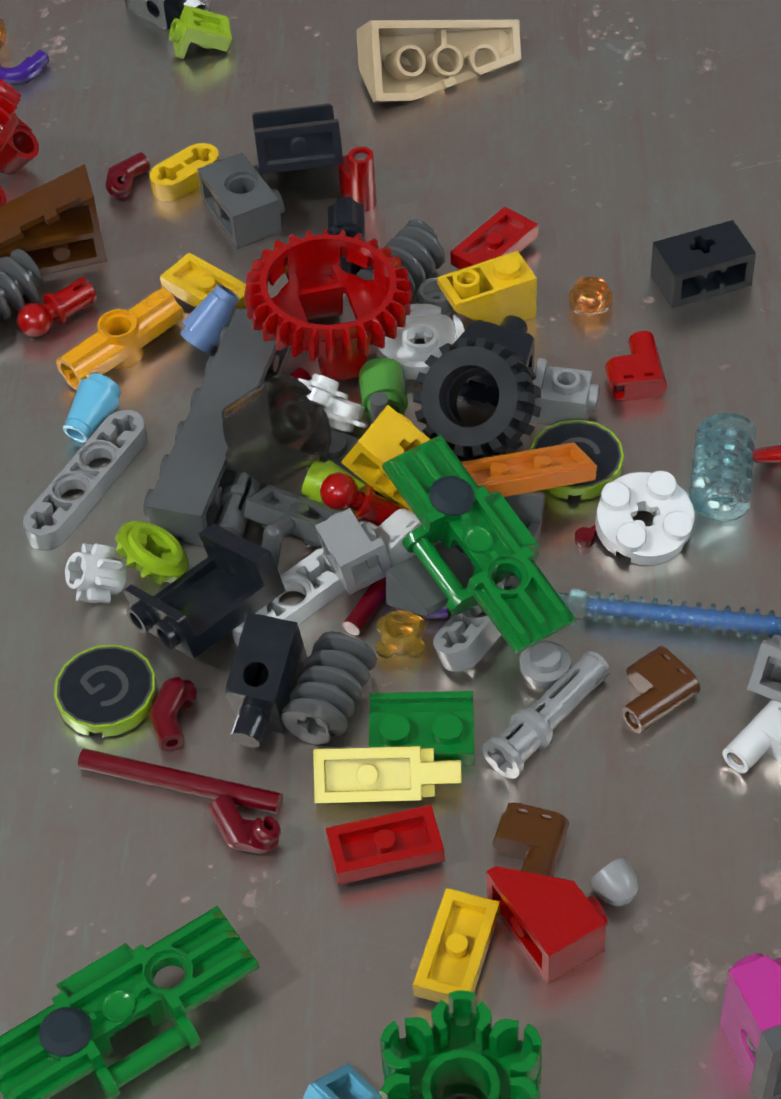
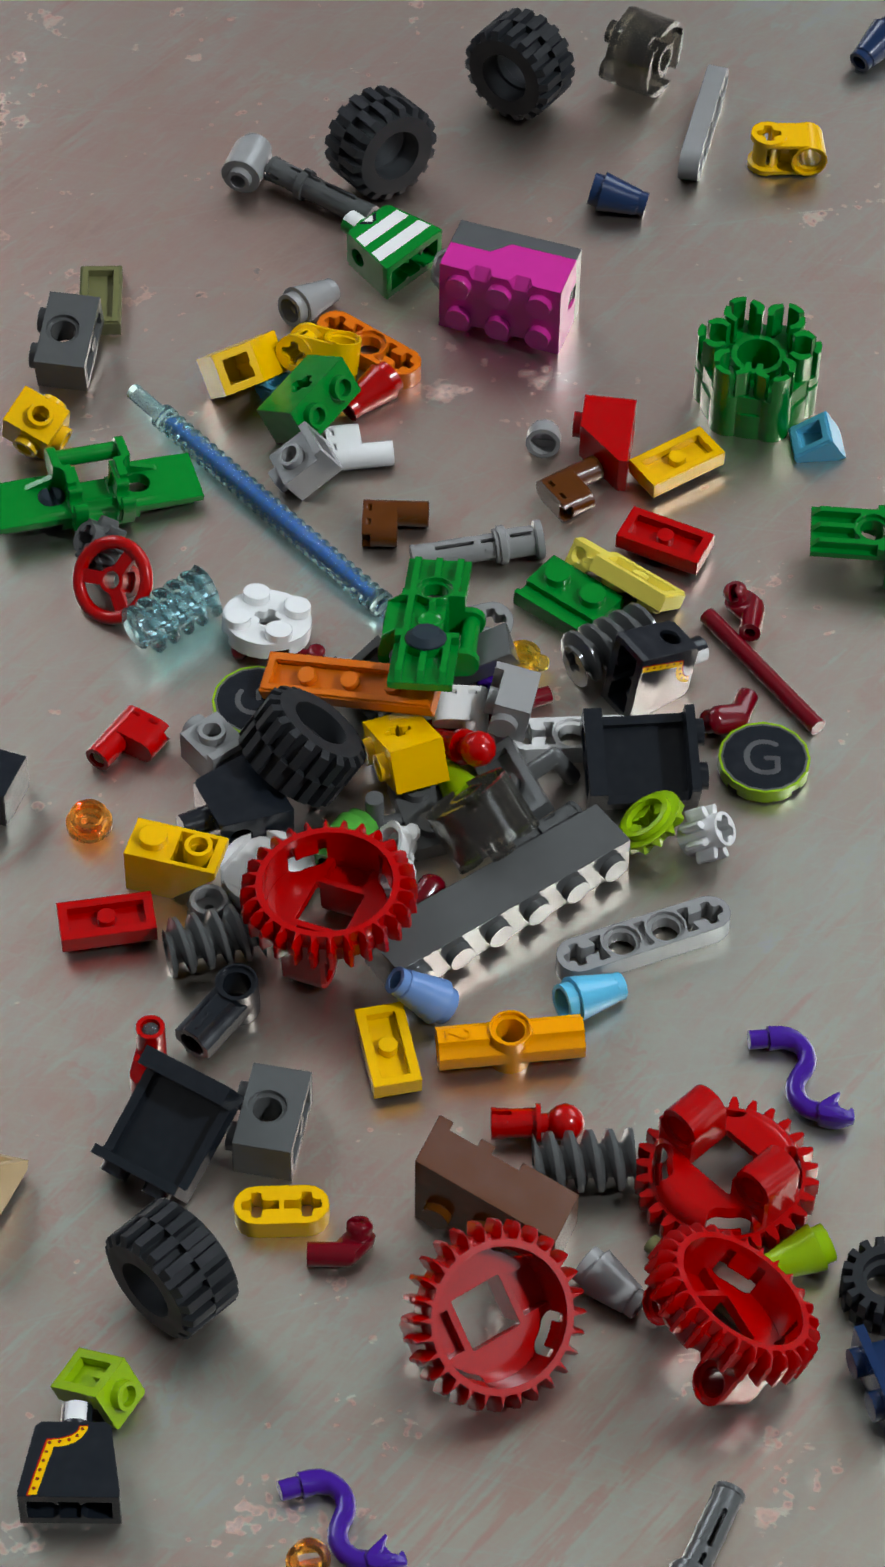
camera: 145 degrees left, 0 degrees up
none -> black tyre [105,1198,239,1340]

